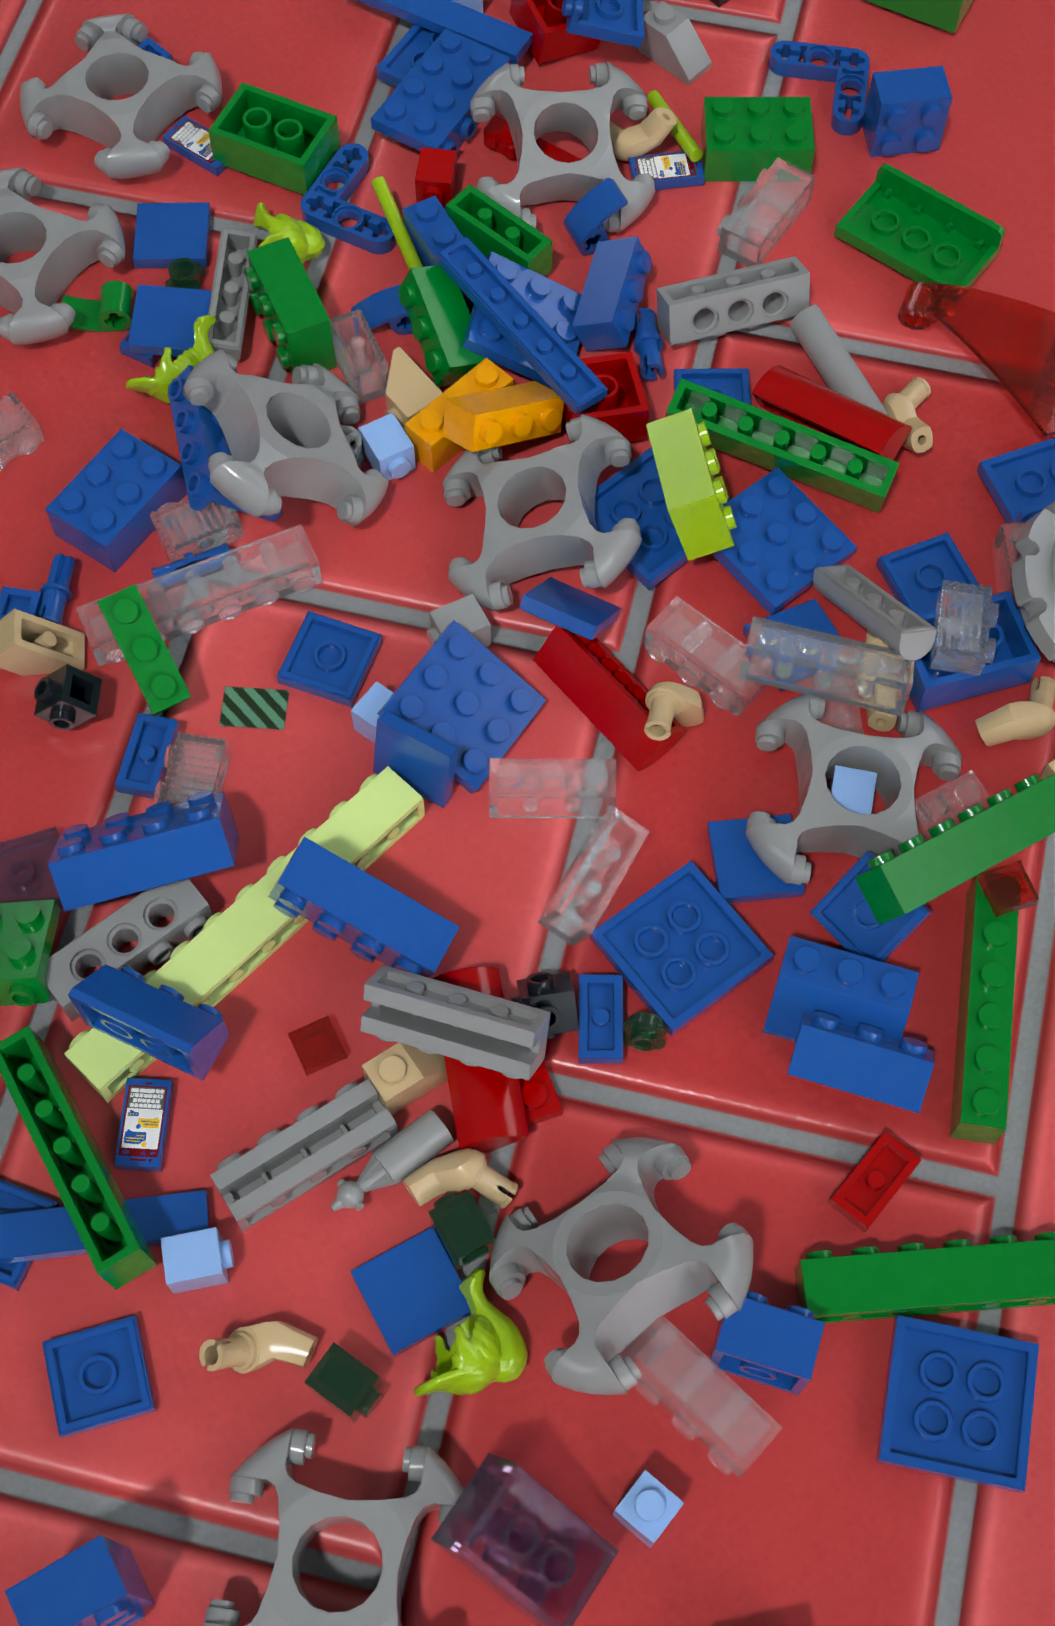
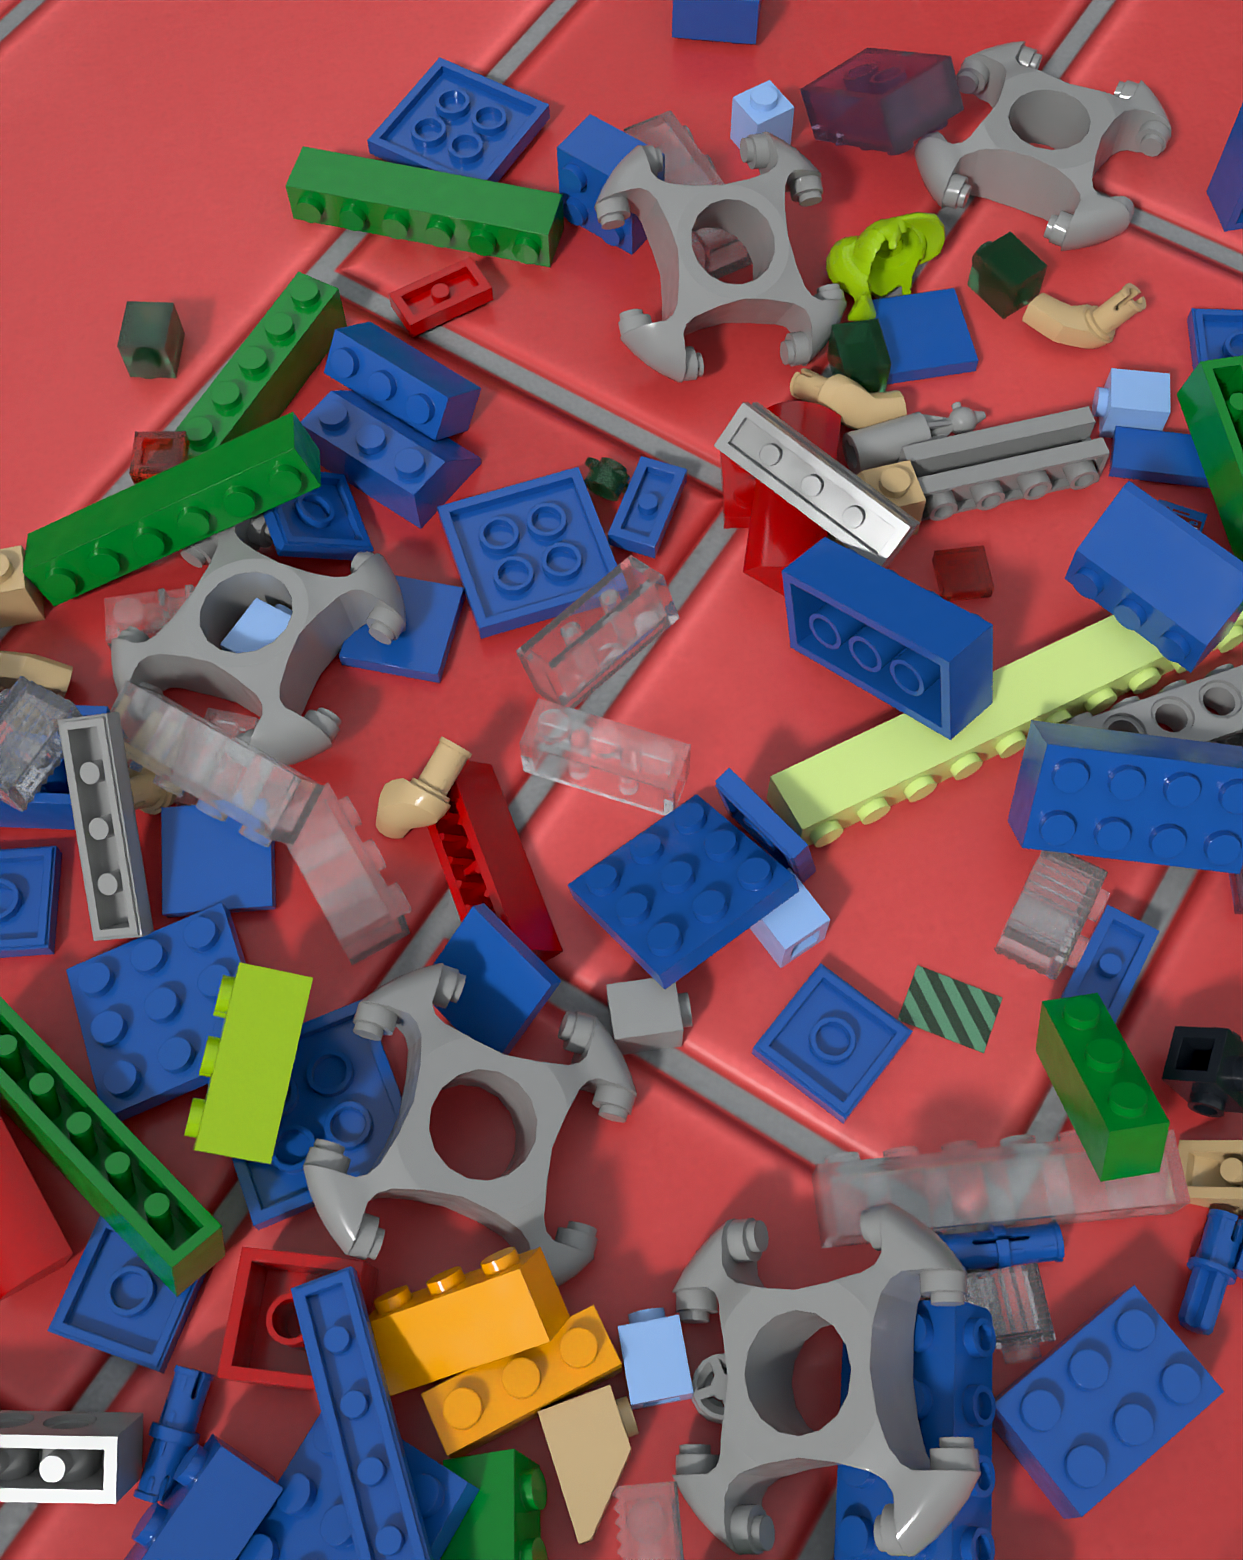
camera: 160 degrees left, 0 degrees up
black brick [511,972,579,1039] -> none

